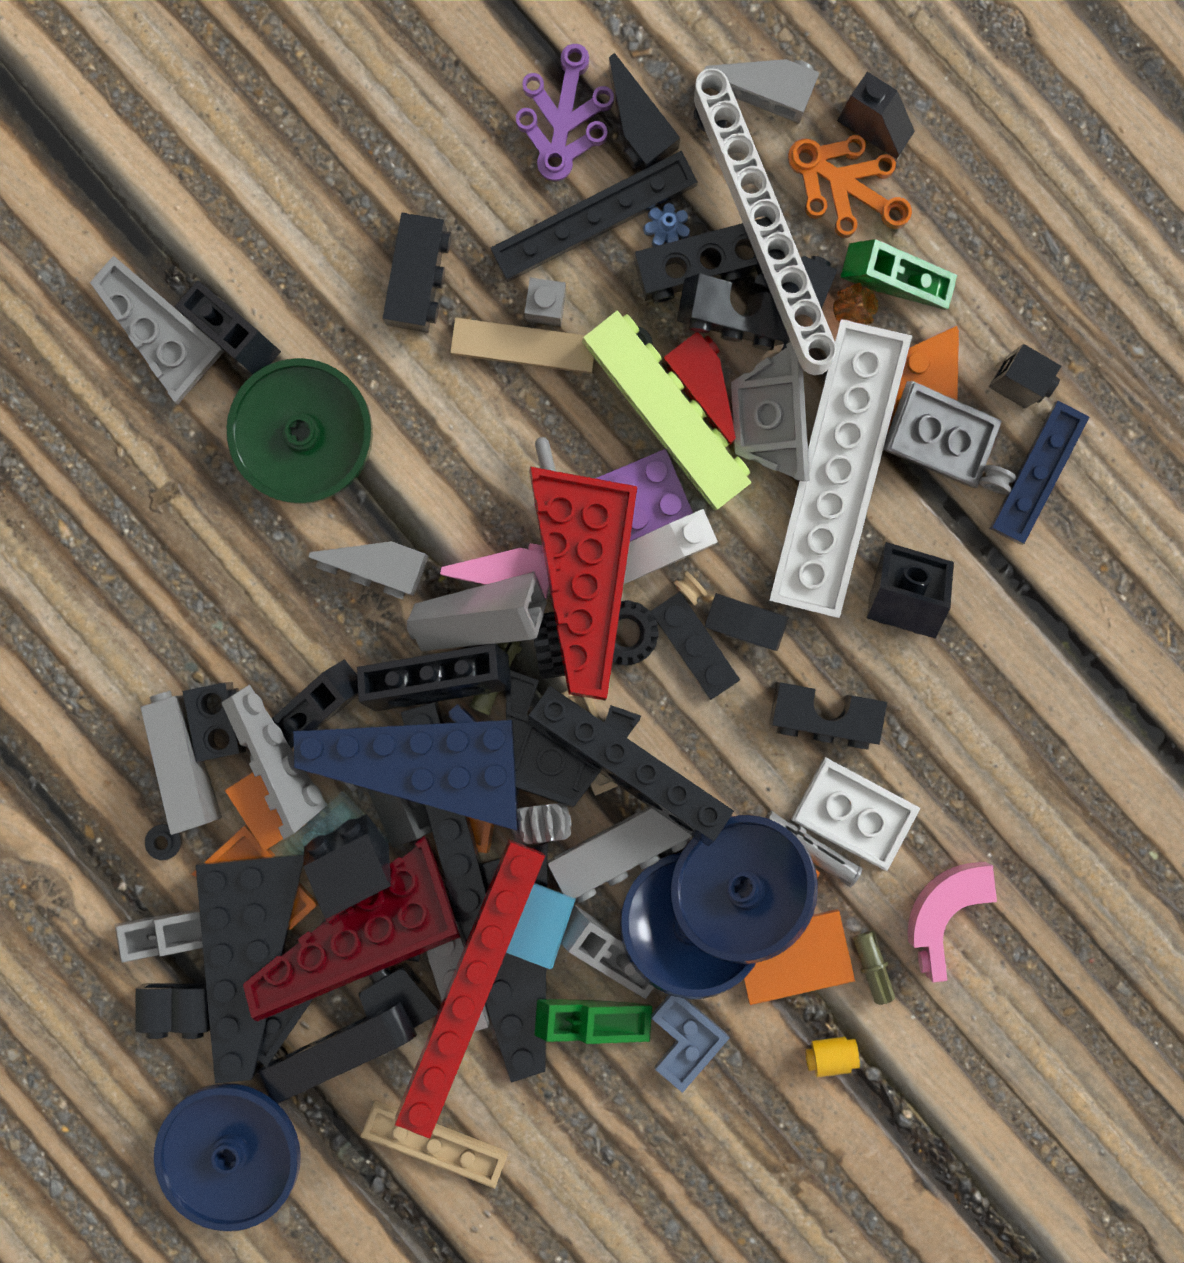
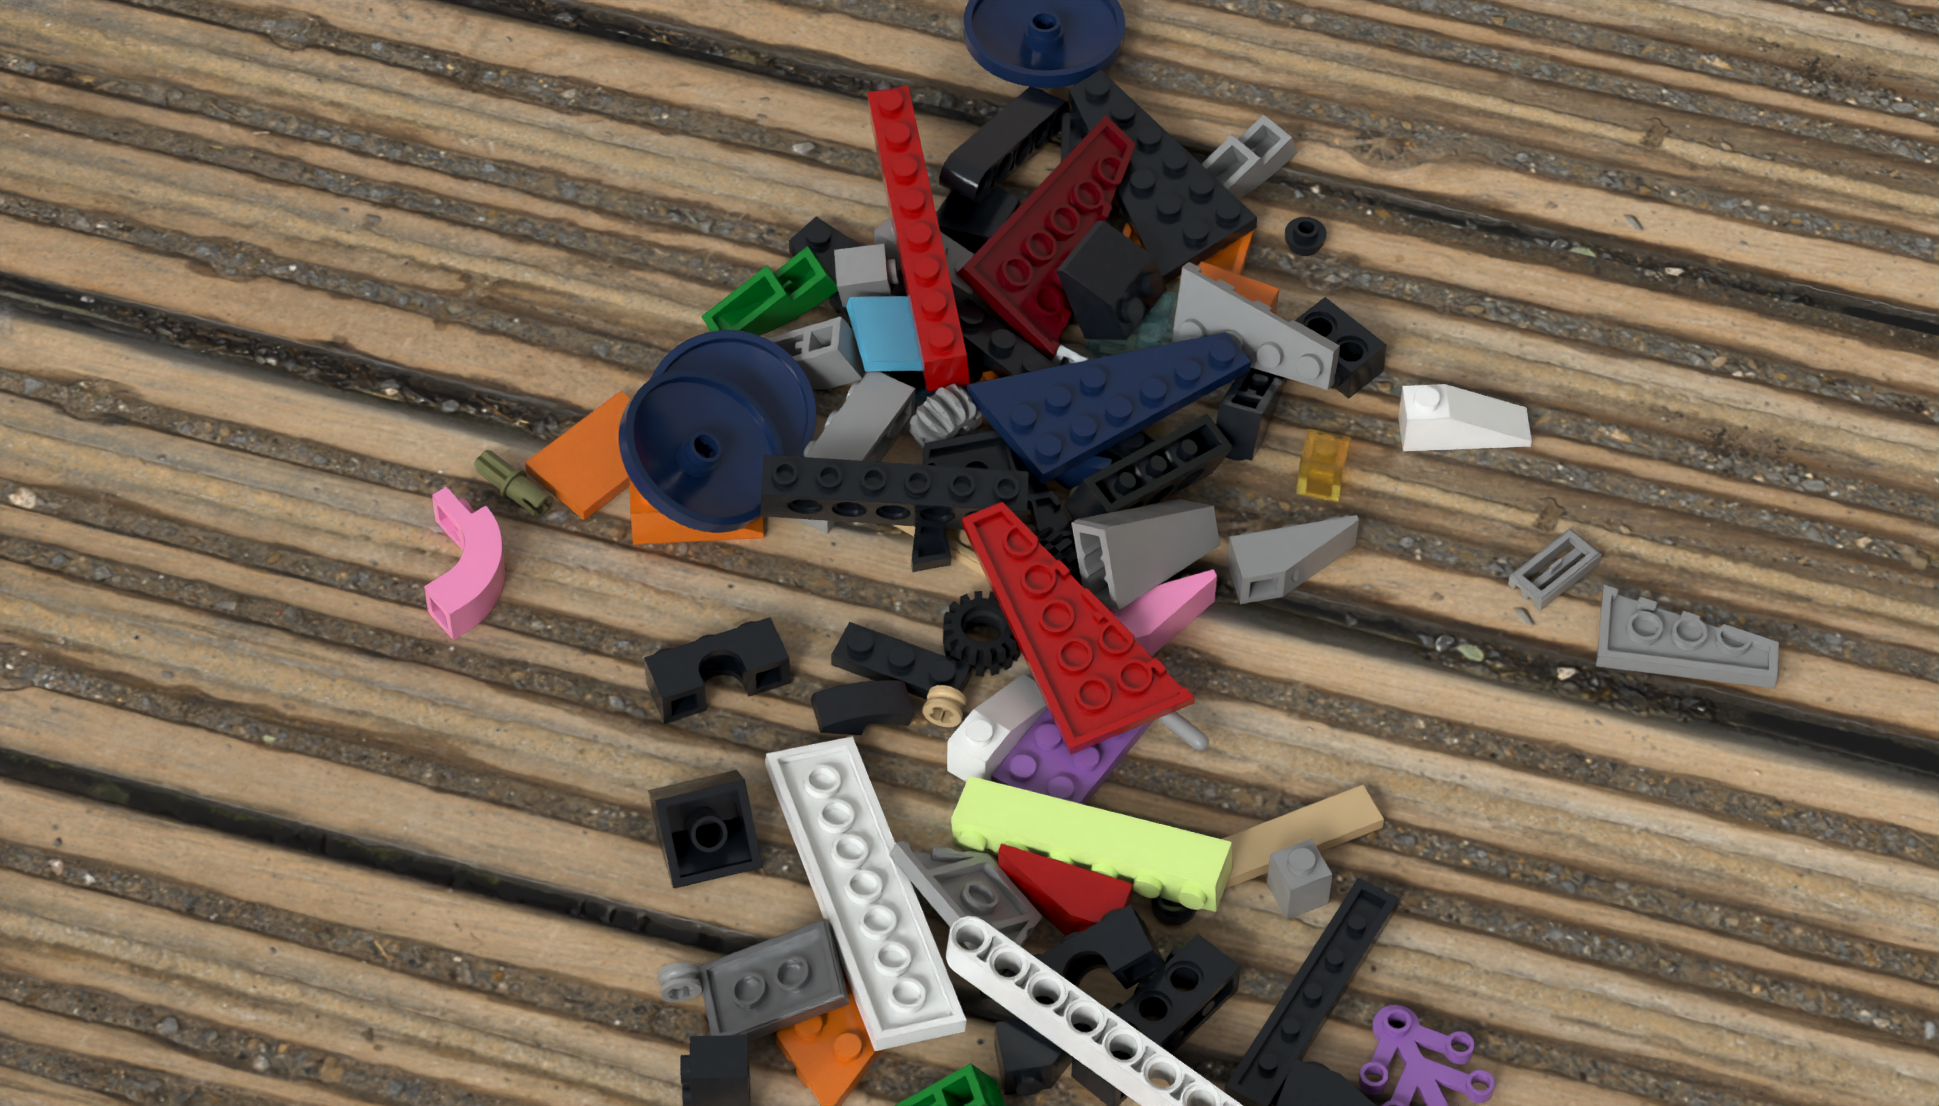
camera: 145 degrees right, 35 degrees down
black brick [135,983,210,1039] -> none
light grey slope [141,691,222,835] -> none
black slope [175,280,281,374] -> none
dark green dish [226,358,373,504] -> none
tan tile [361,1100,508,1189] -> none
black brick [382,212,451,333] -> none
medium blue plant [643,203,690,247] -> none
sand blue plate [651,995,729,1093] -> none
light grey pin [765,811,863,888] -> none
white tile [791,757,920,871] -> none
yellow brick [805,1036,860,1078] -> none
clear orange gear [833,283,878,325] -> none
dark blue plate [989,401,1090,545] -> none
none -> light grey brick [834,243,899,307]
none -> clear yellow brick [1296,429,1351,502]
none -> white slope [1398,384,1532,451]
none -> light grey tile [1508,529,1602,611]

